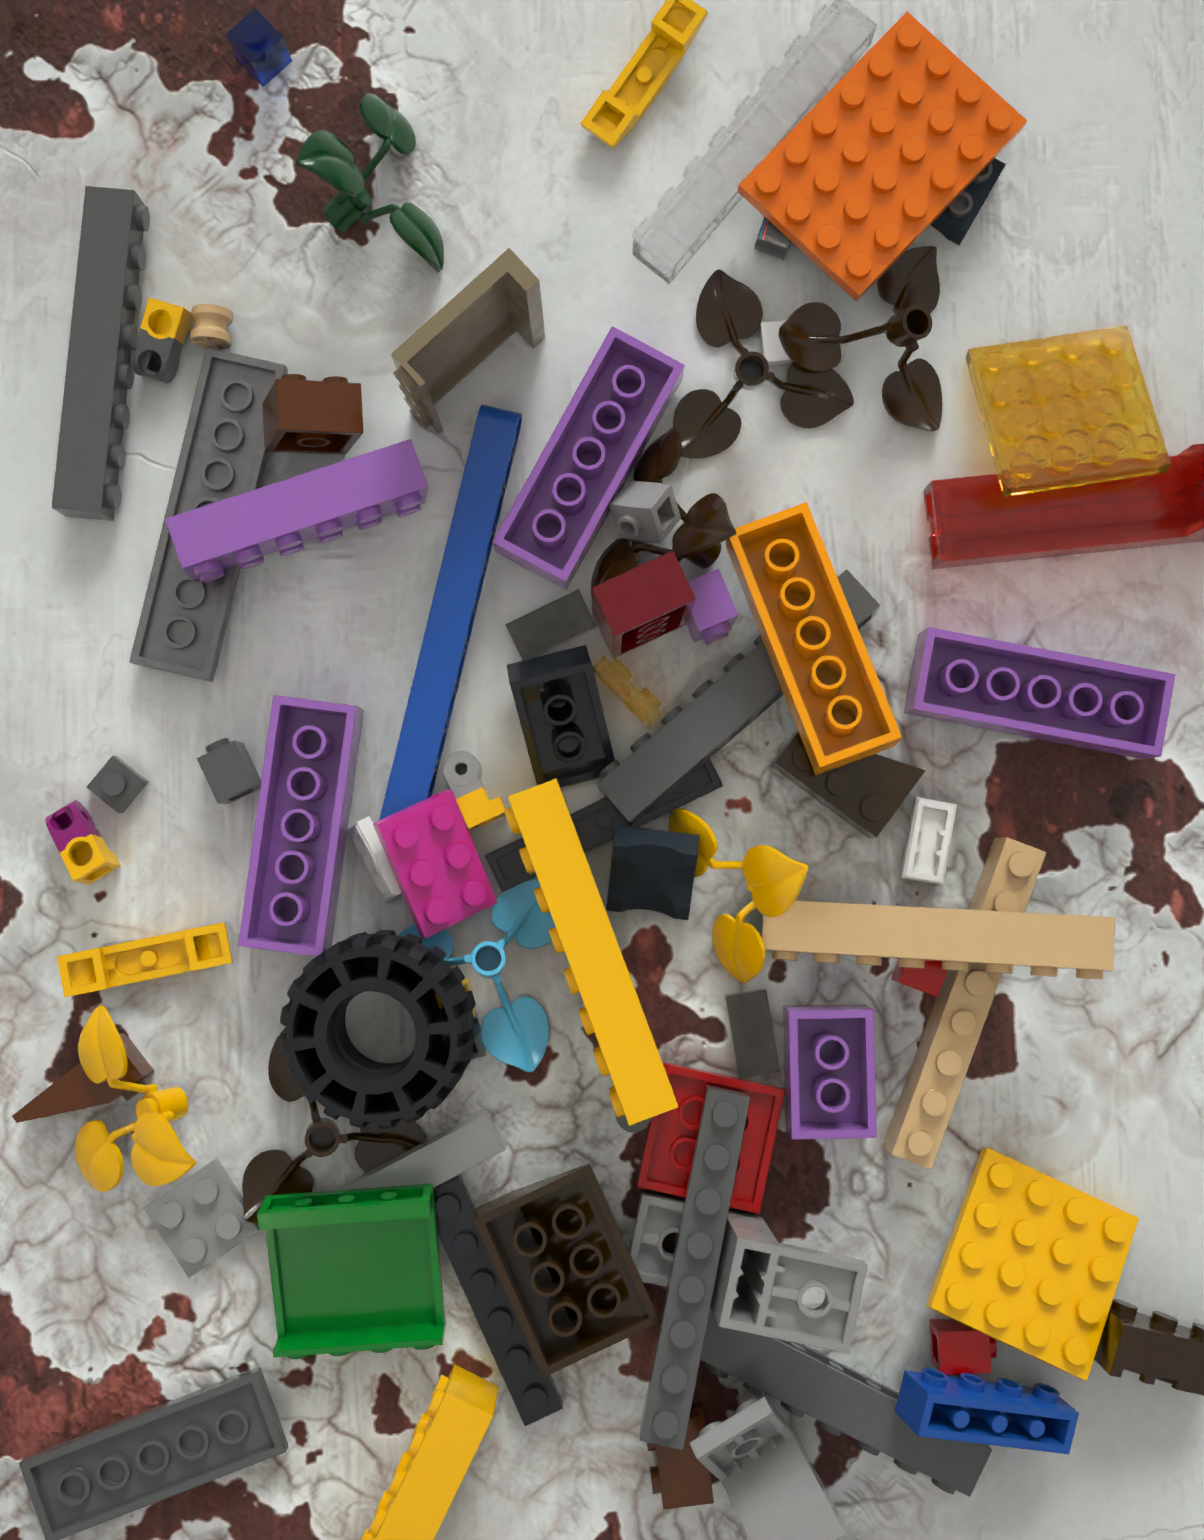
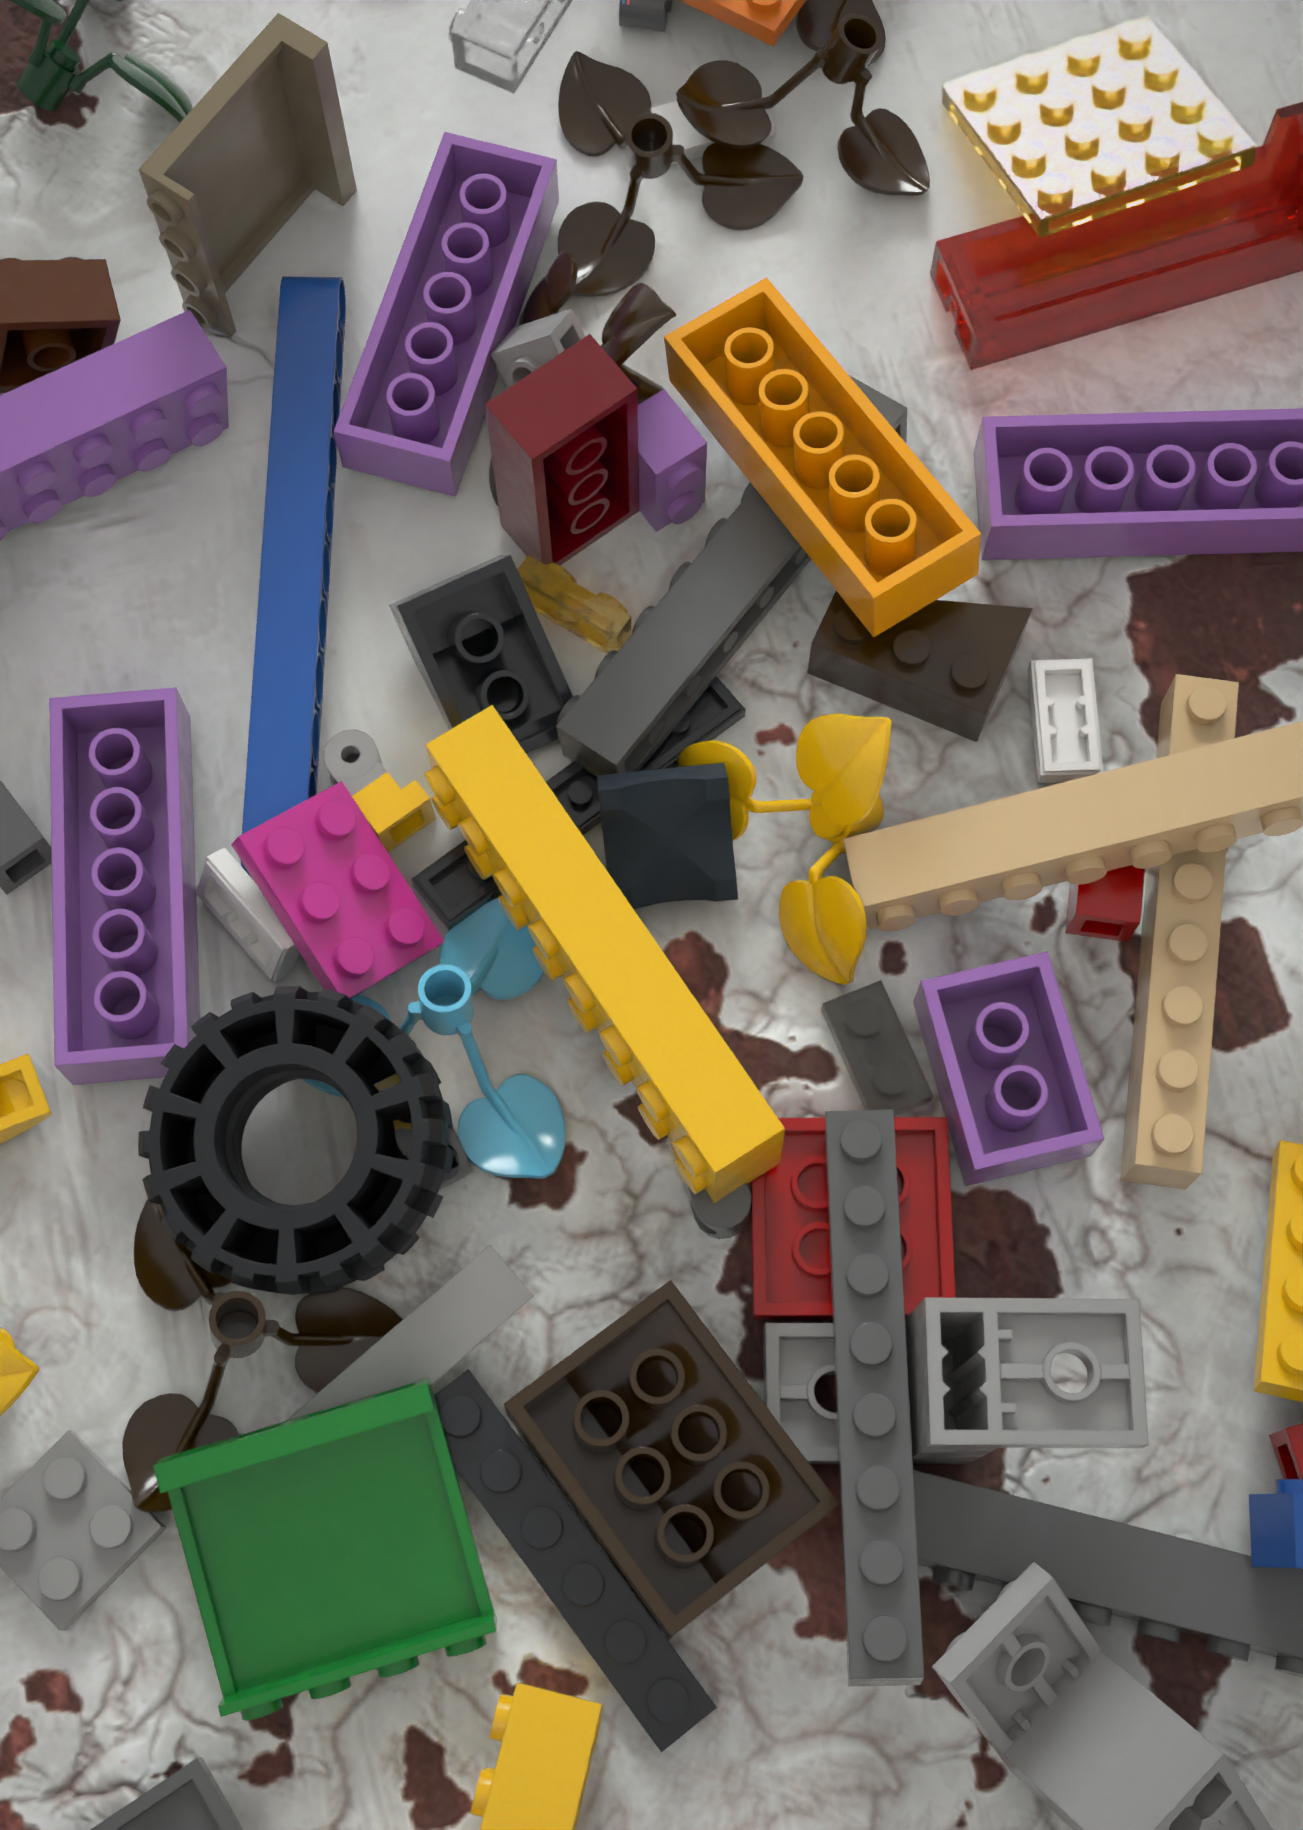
camera: 10 degrees left, 15 degrees down
clear smoke plate [505,589,596,660] -> none
reddish brown brick [647,1402,714,1510] -> none

